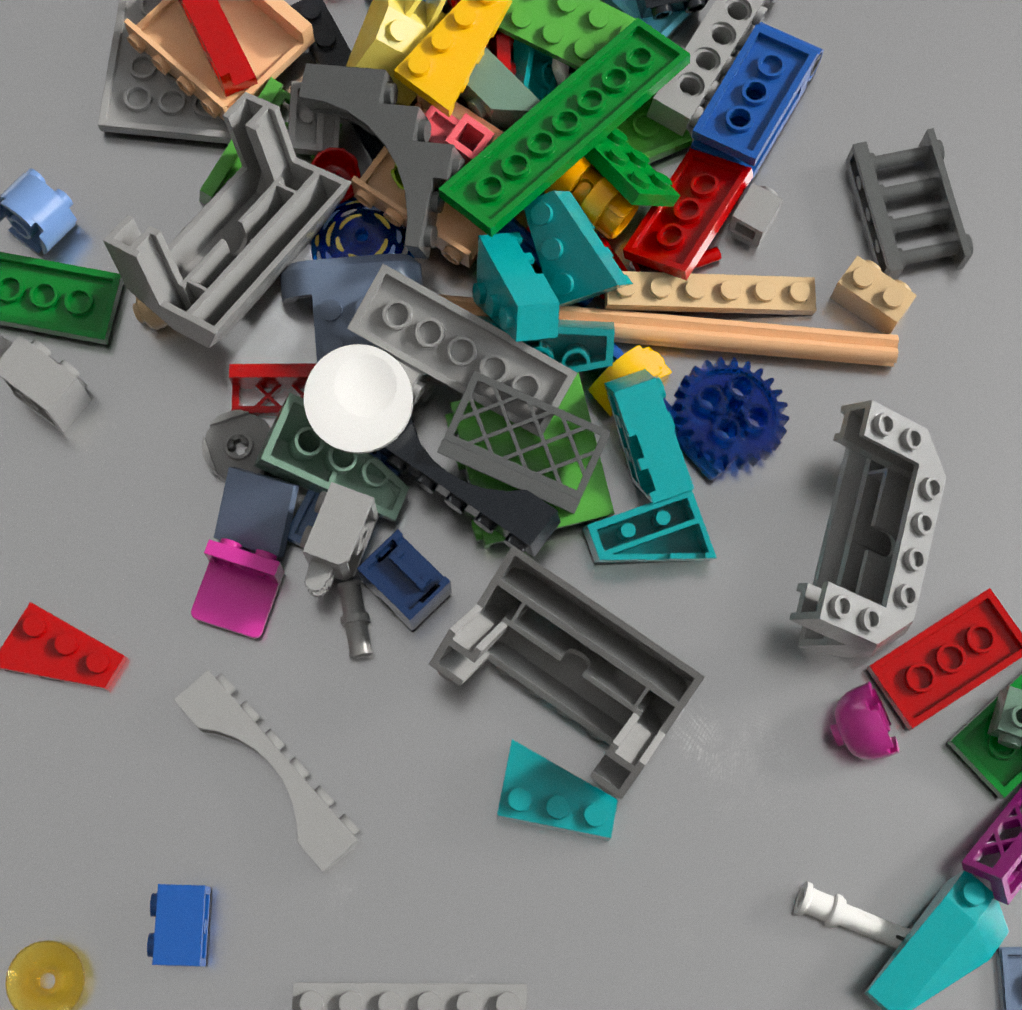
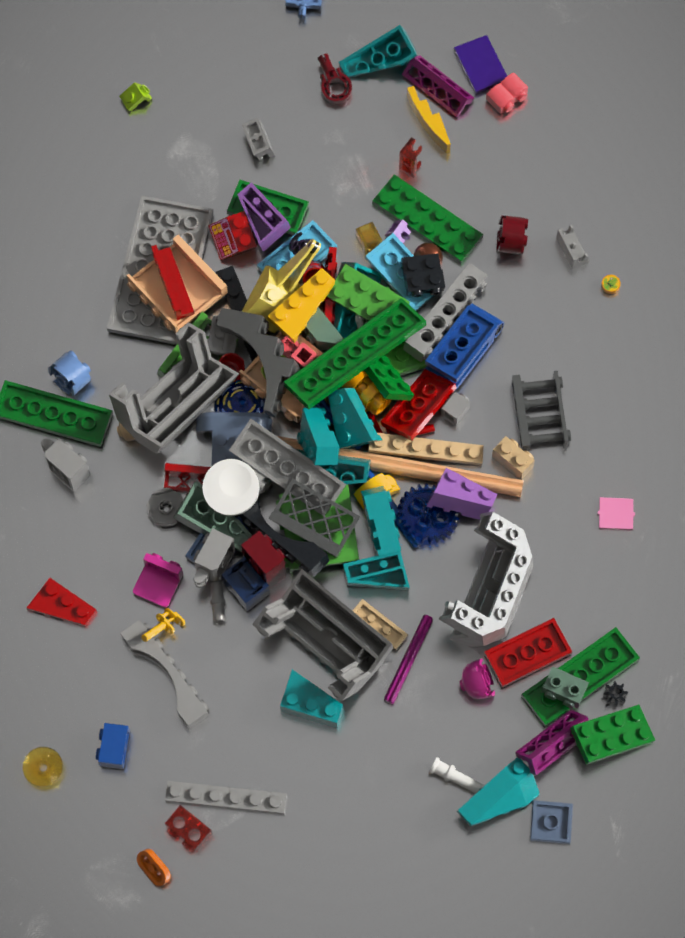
camera: 10 degrees right, 5 degrees down
sand blue tile [214,467,299,558] -> none
none -> yellow piece [141,608,185,642]
none -> dark red brick [241,531,286,590]
none -> tan plate [353,599,408,651]
none -> magenta axle [384,615,433,704]
none -> medium lavender wedge [426,468,498,520]

